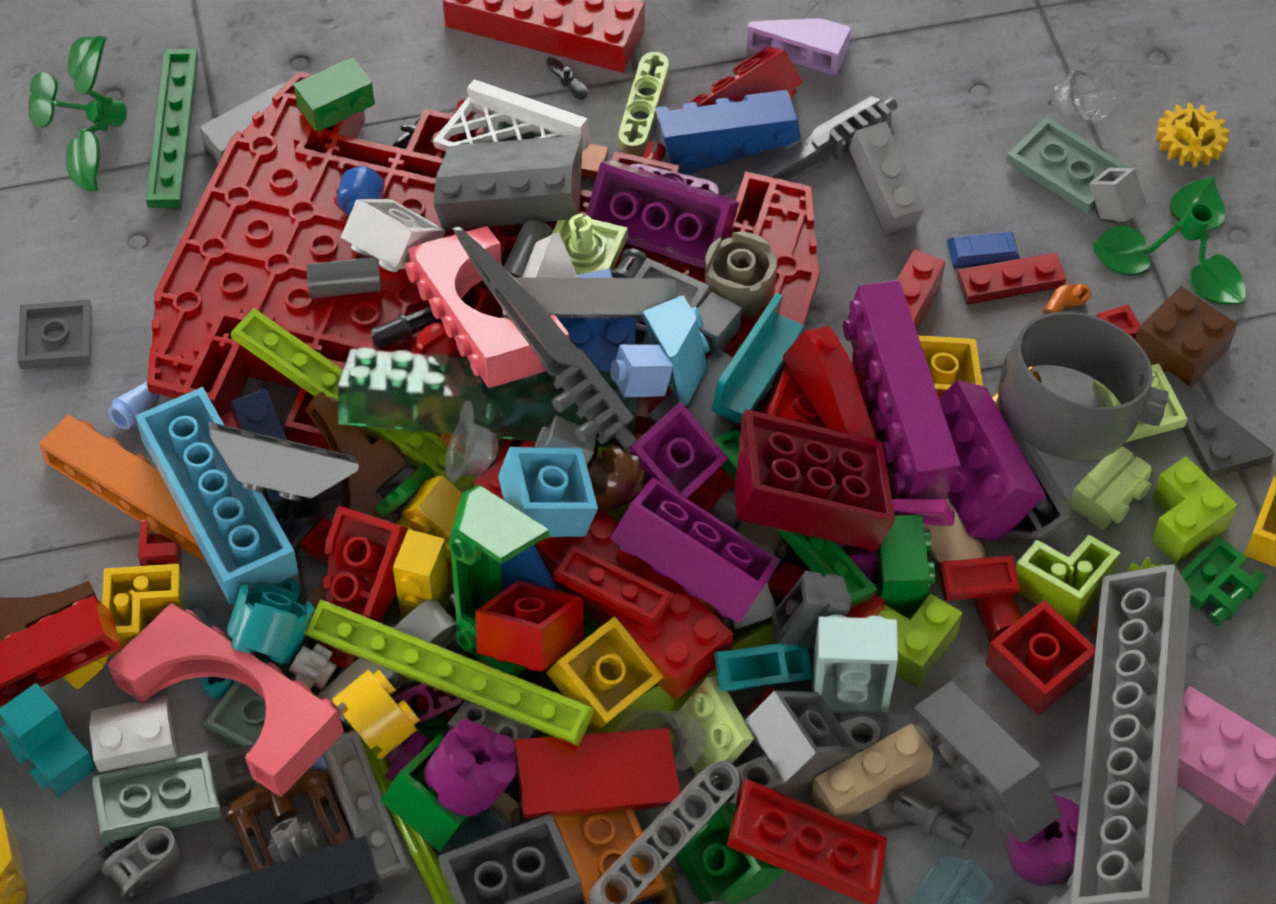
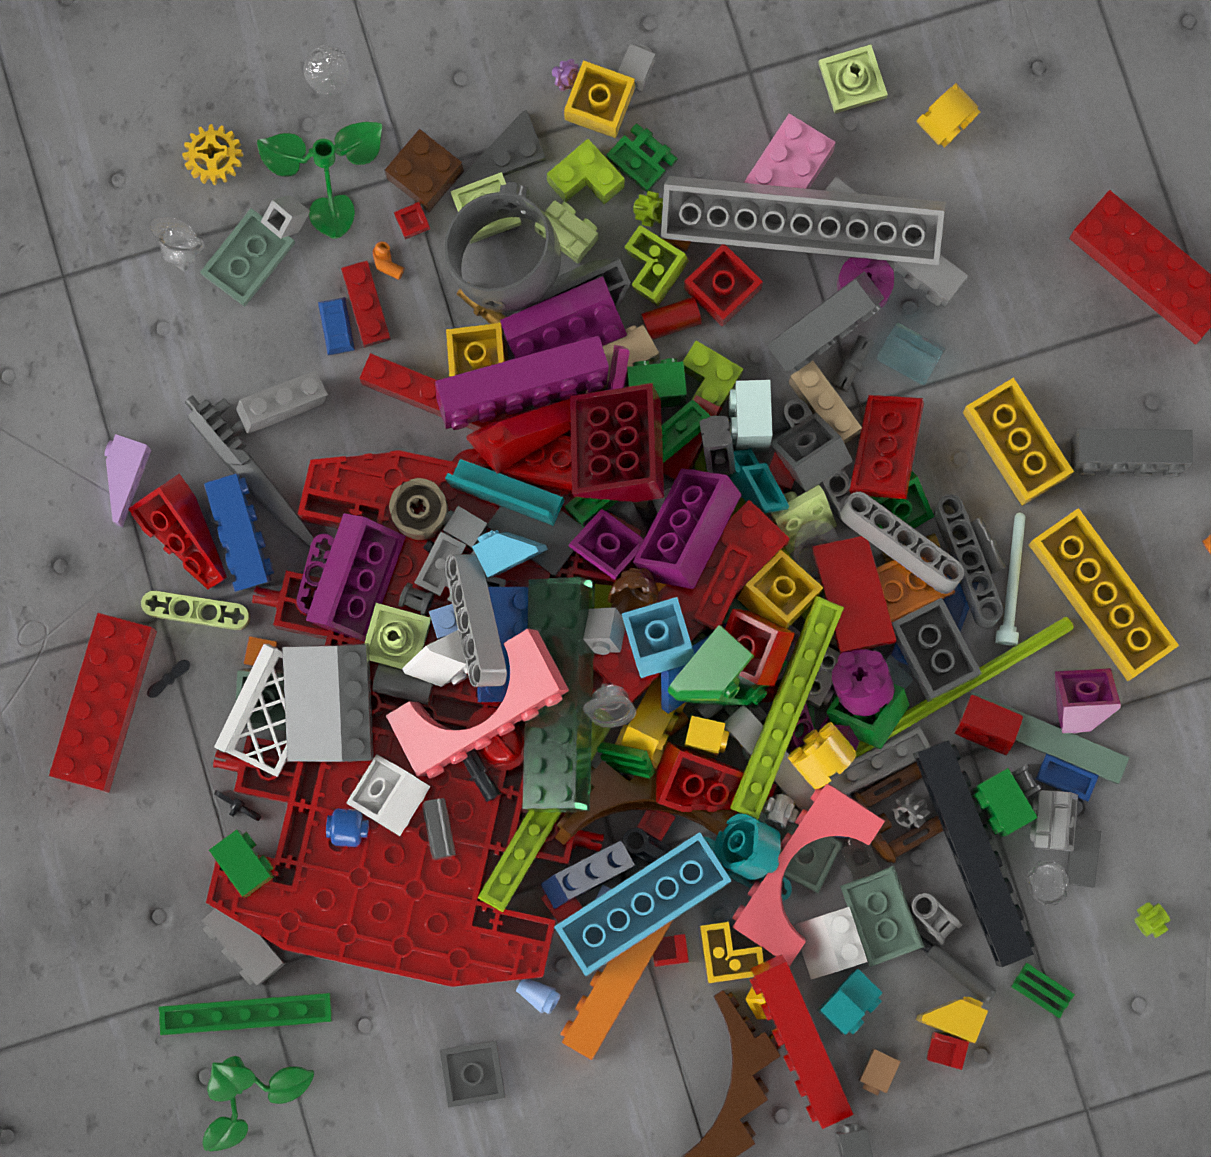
camera: 90 degrees left, 25 degrees up
wedge [207,422,359,501] -> none
dark grey piece [453,227,637,450] -> none
light blue brick [610,345,673,397] -> none
red tile [938,555,1020,601] -> none

